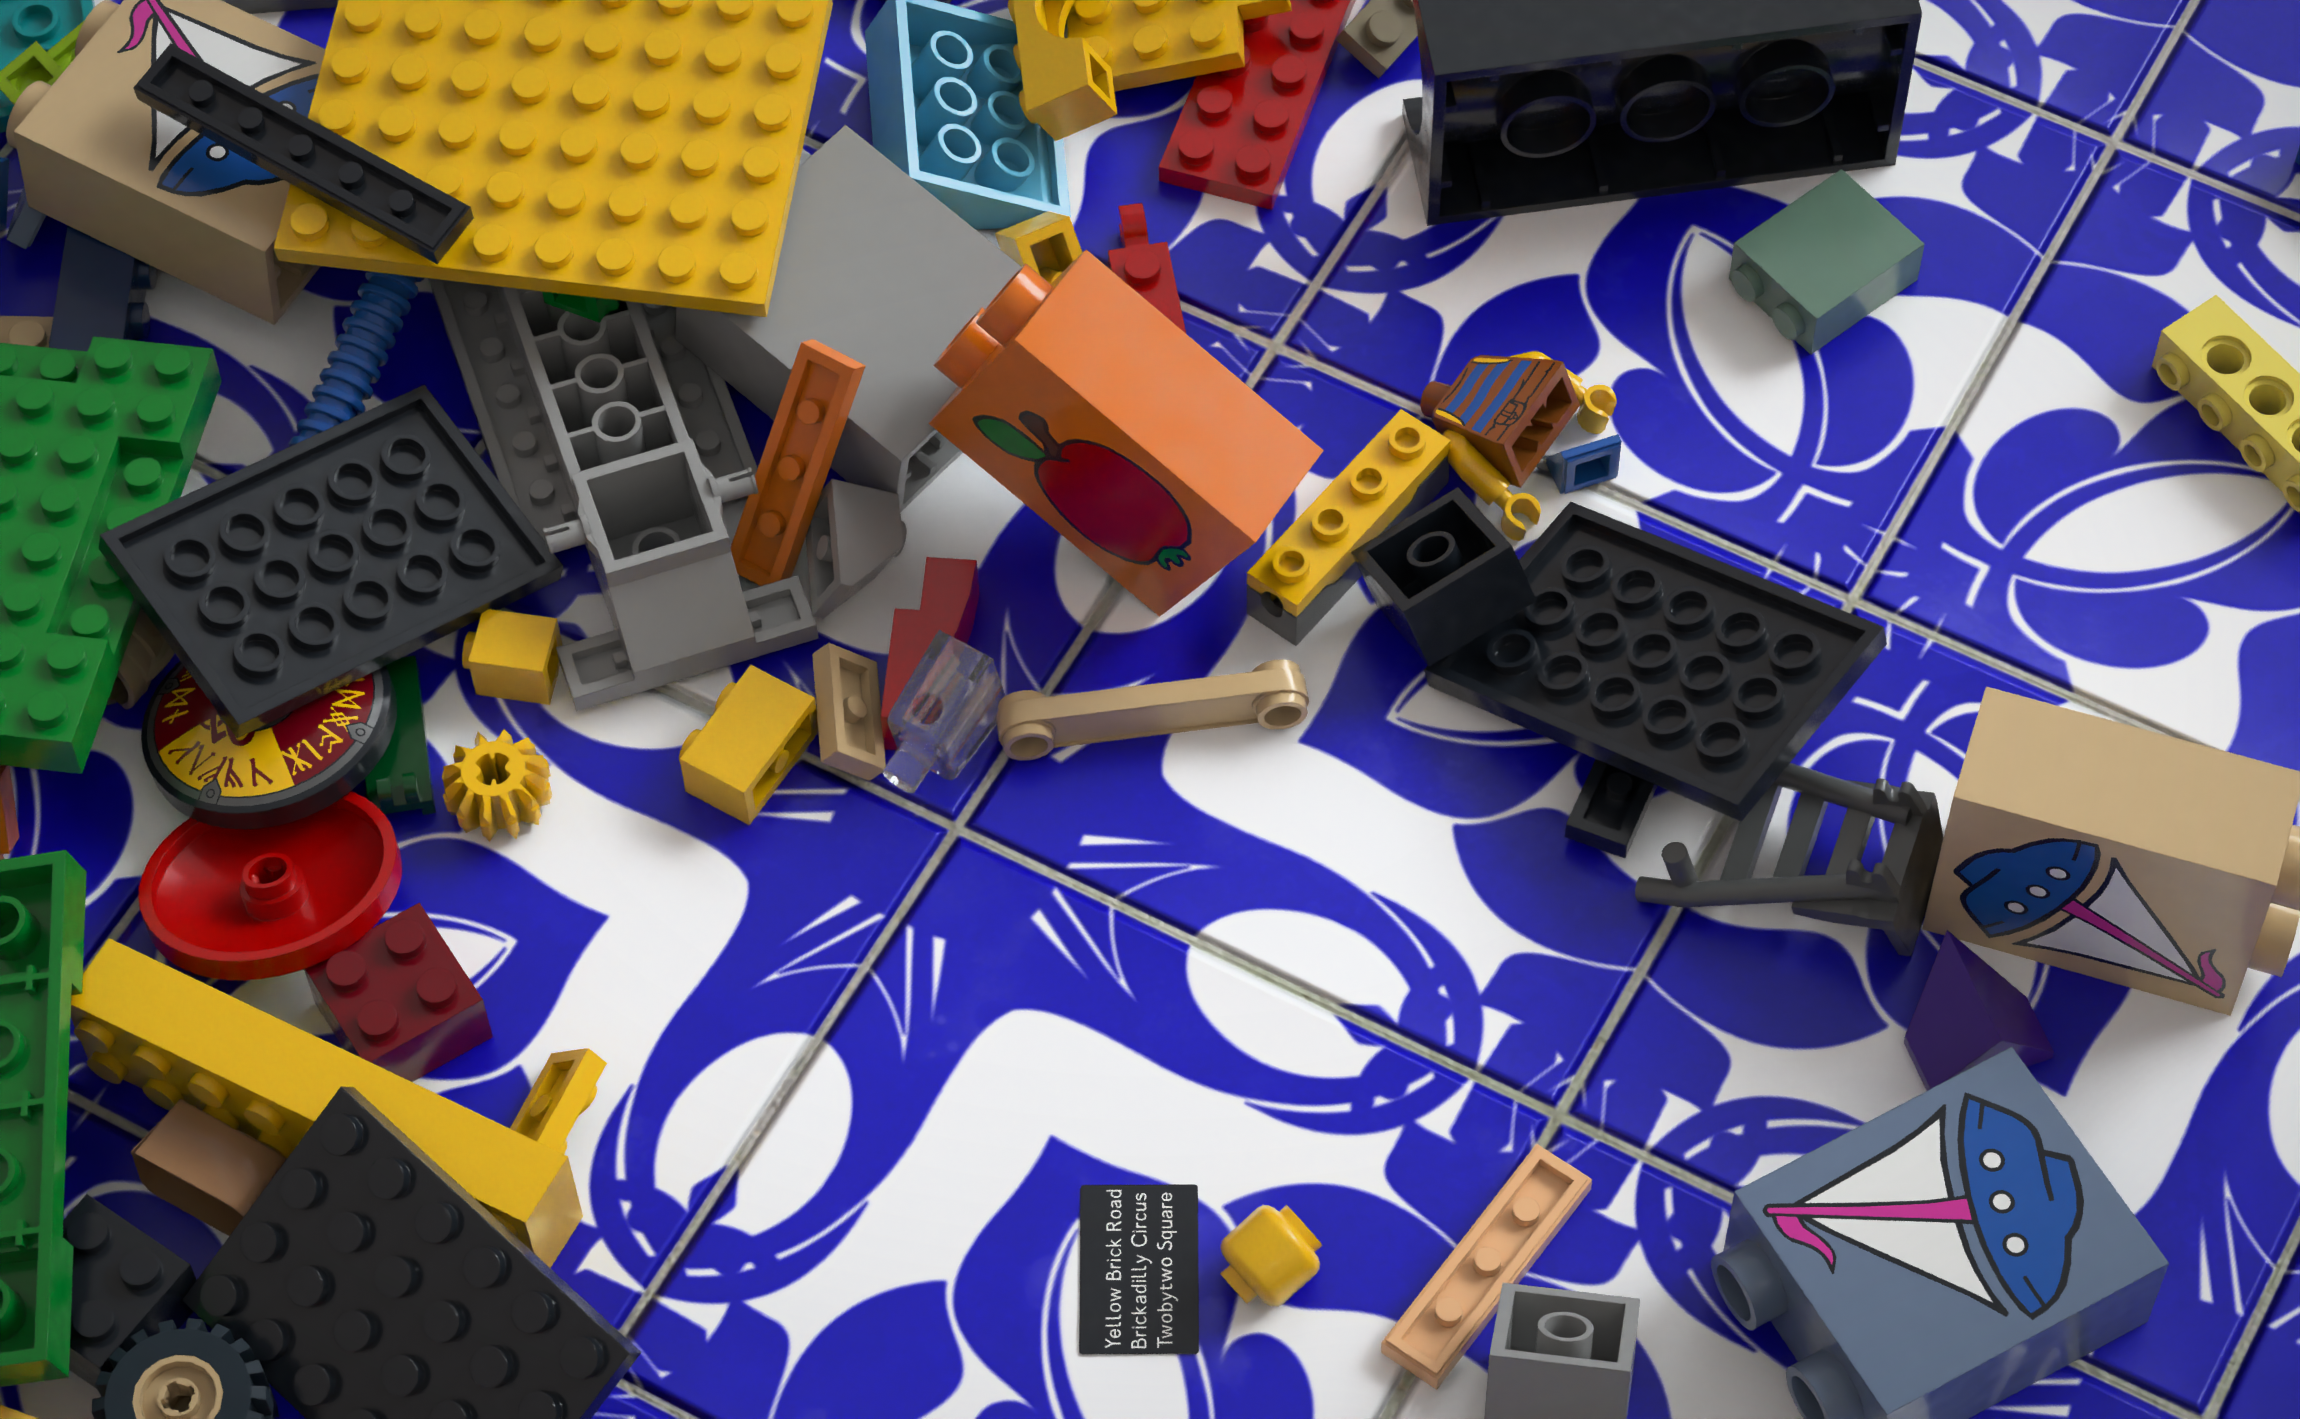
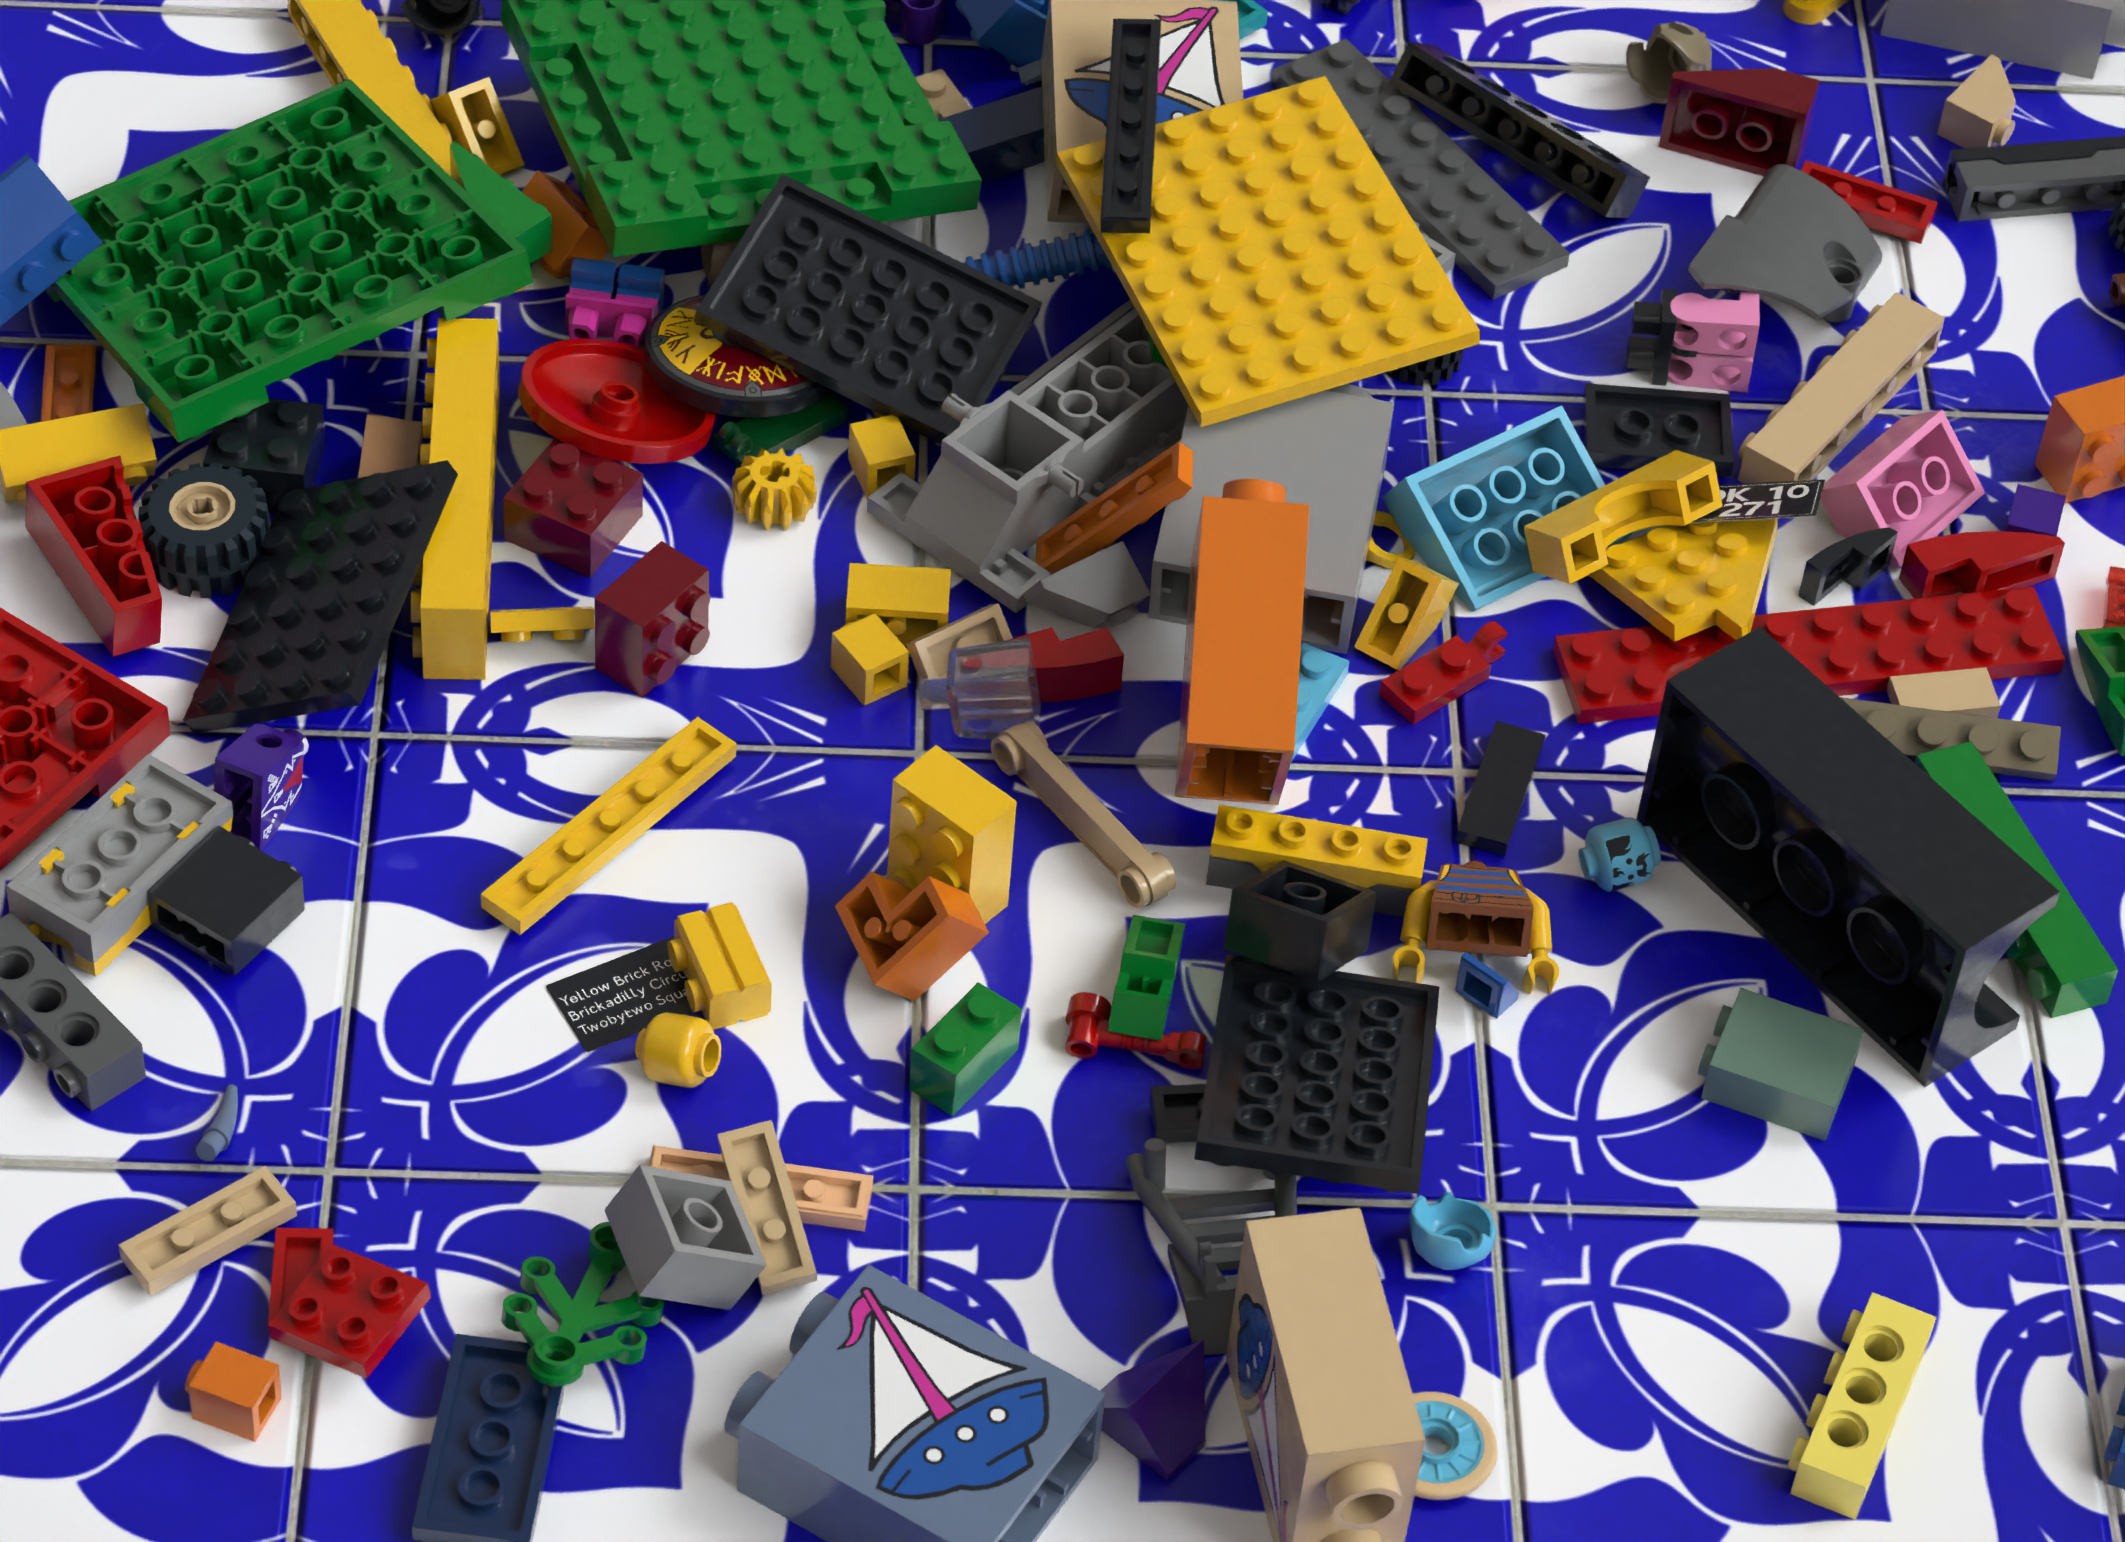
camera: 55 degrees right, 10 degrees down
none -> yellow plate [481,717,736,935]
none -> hips [565,257,665,348]
none -> dark red brick [594,541,710,698]
none -> yellow brick [667,902,772,1030]
none -> tan plate [717,1120,817,1296]
none -> yellow brick [831,613,909,706]
none -> orange brick [835,871,989,1001]
none -> yellow brick [887,745,1017,924]
none -> green brick [909,982,1022,1117]
none -> red brick [1065,992,1207,1069]
none -> green slope [1108,915,1186,1041]
none -> medium azure hair [1409,1192,1496,1270]
none -> black tile [1455,721,1546,856]
none -> medium azure head [1578,817,1661,892]

